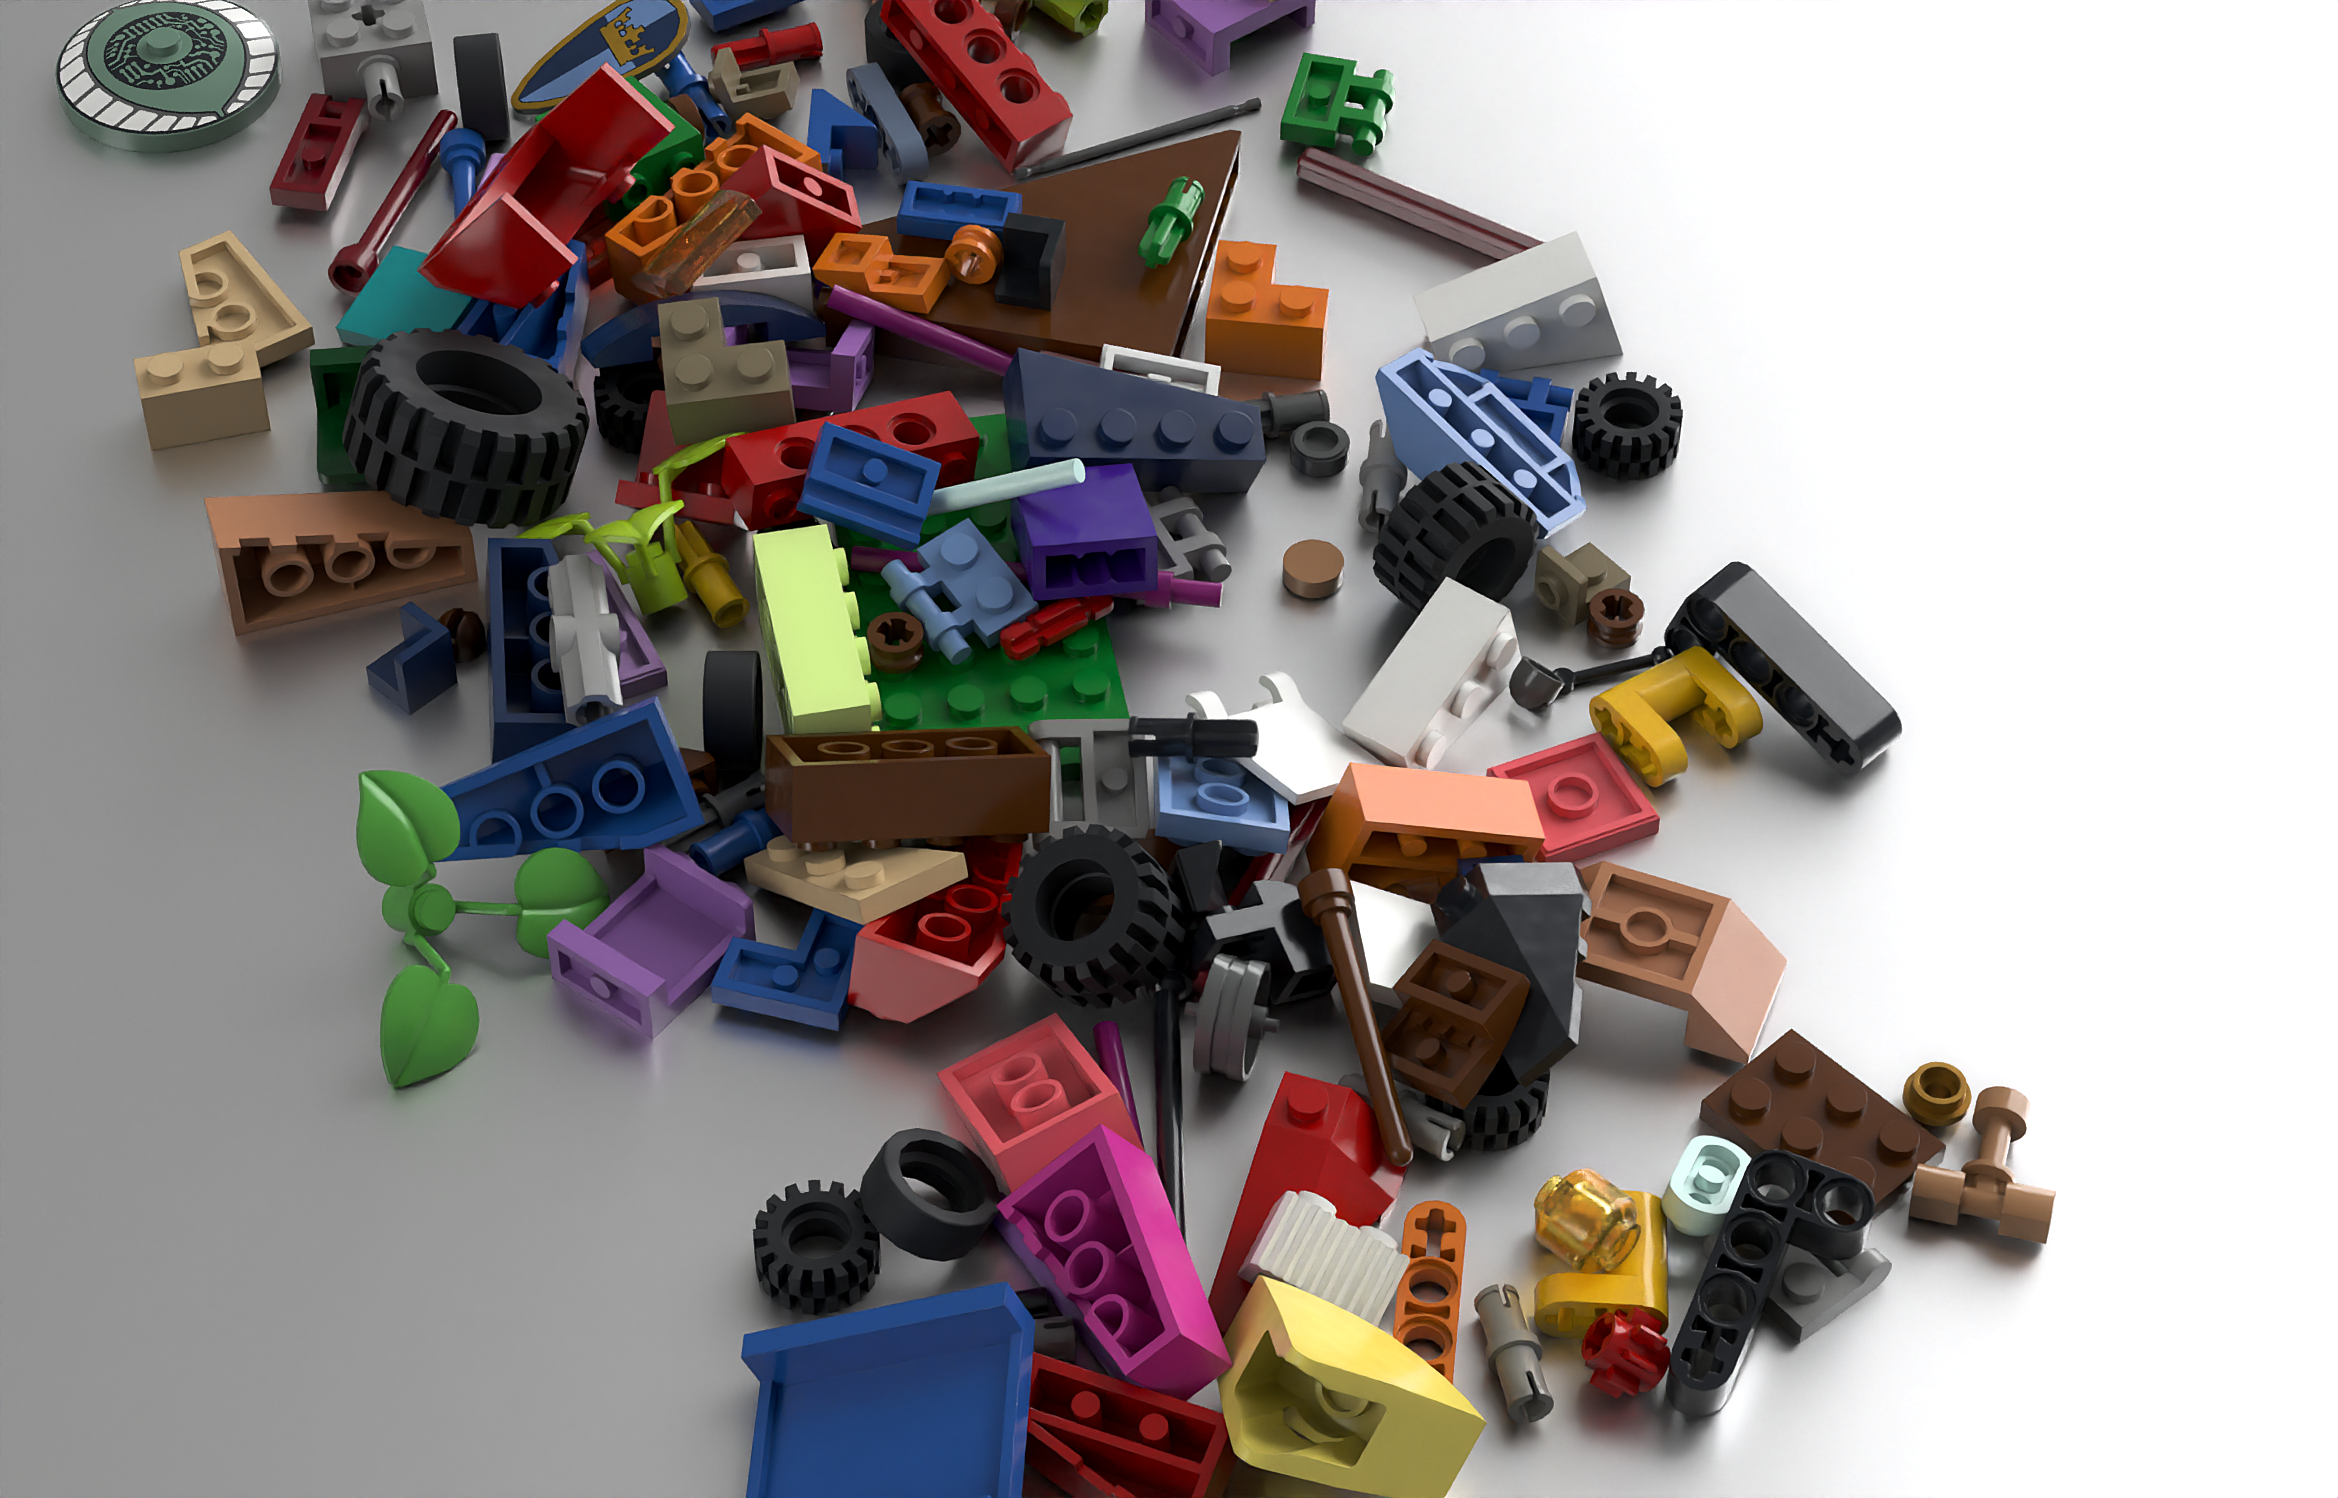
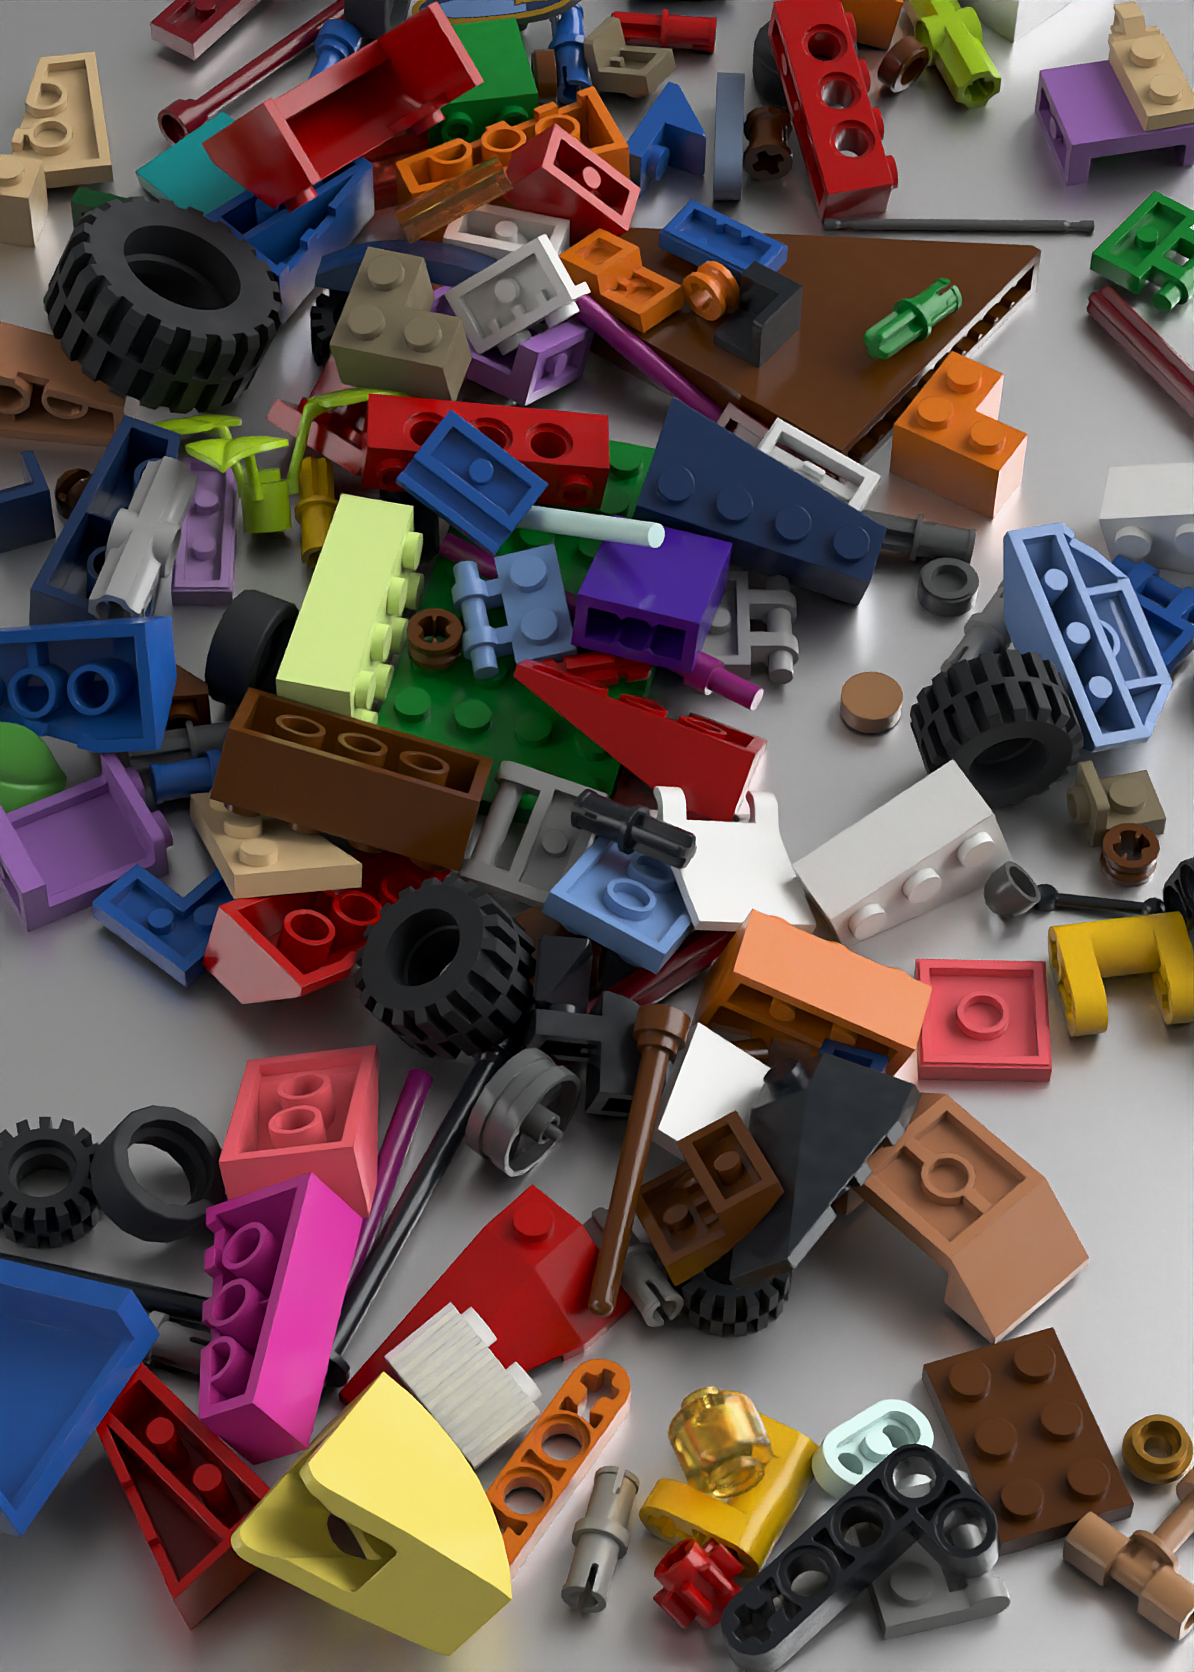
camera: 25 degrees right, 5 degrees up
none -> white bracket [444,234,591,356]
none -> red wedge [513,659,768,822]

